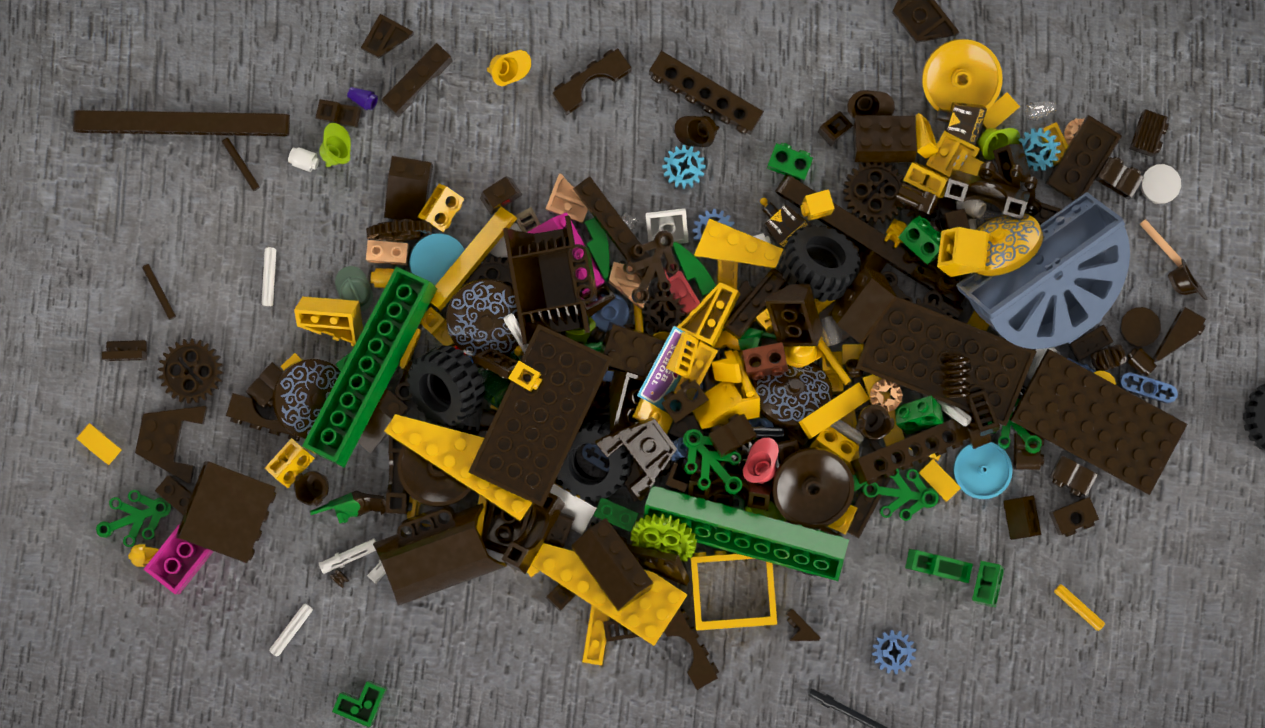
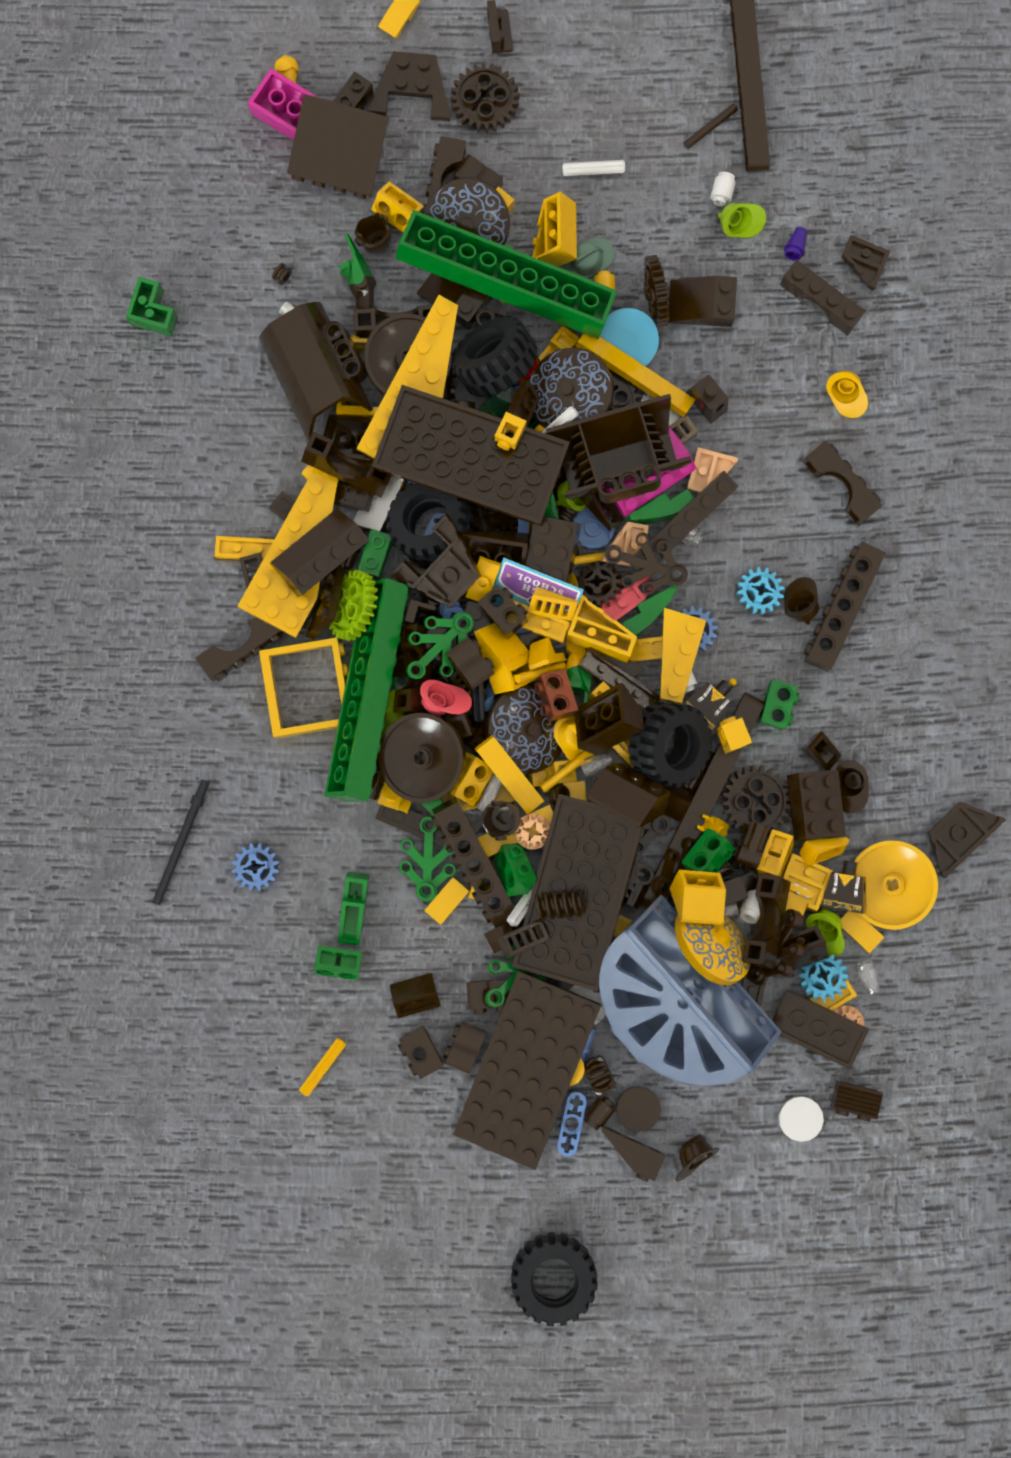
camera: 80 degrees right, 0 degrees up
green plant [96,490,171,547] -> none
dark brown bar [142,264,176,320] -> none
white axle [269,604,313,656] -> none
dark brown slope [315,99,361,128] -> none
white pin [319,538,376,574] -> none
light nougat brick [366,240,410,266] -> none
yellow slope [400,329,422,369] -> none
yellow brick [418,183,464,232] -> none
white slope [645,208,689,244] -> none
dark brown slope [786,608,821,641] -> none
medium azure piece [953,442,1013,499] -> none
dark brown plate [1068,325,1114,361] -> none
dark brown brick [1095,156,1144,200] -> none
light nougat bar [1140,219,1182,267] -> none

